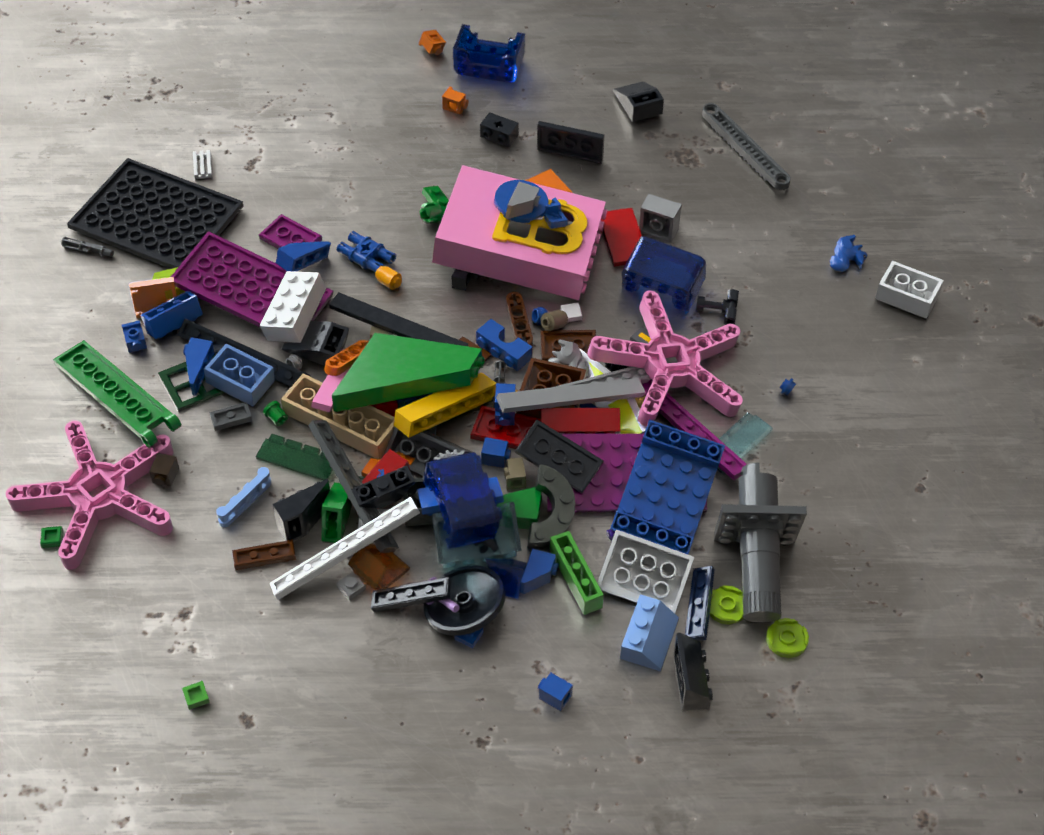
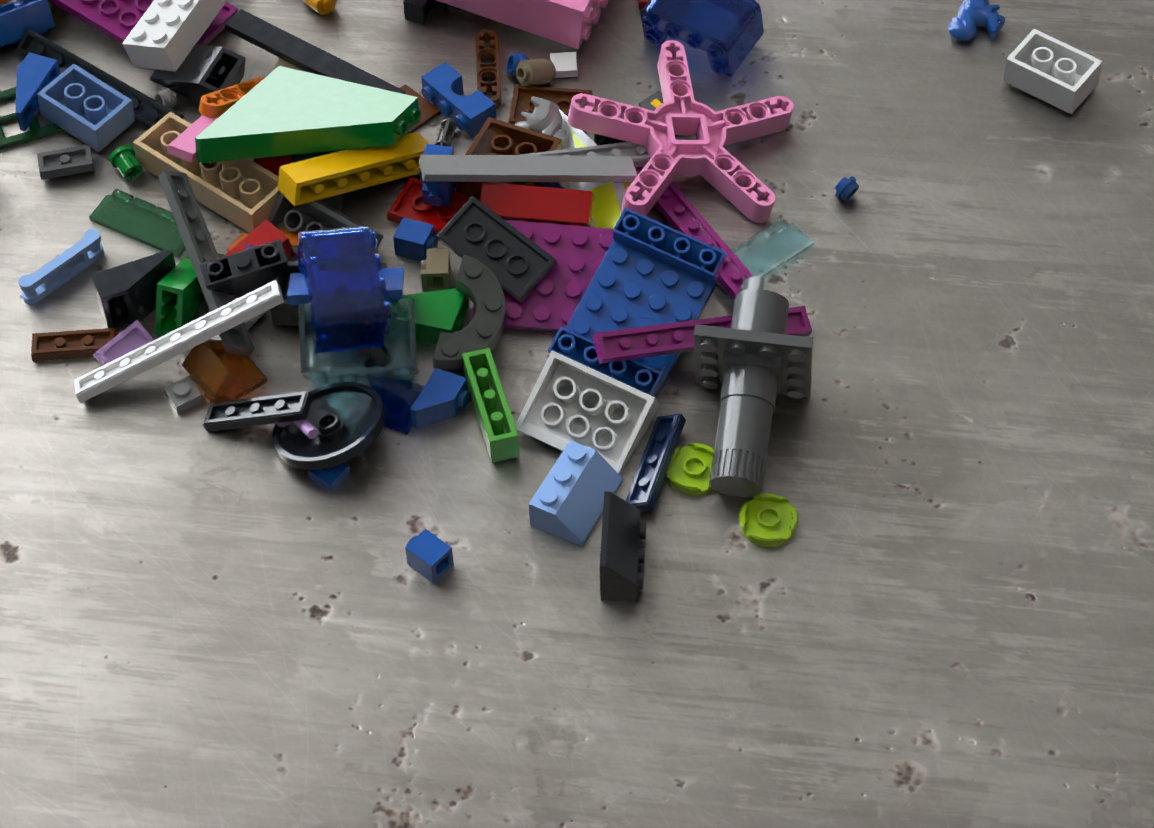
camera: 10 degrees right, 0 degrees up
black bar [696,289,739,325] -> none
none -> lavender tile [93,320,154,366]
none -> magenta plate [592,306,812,364]

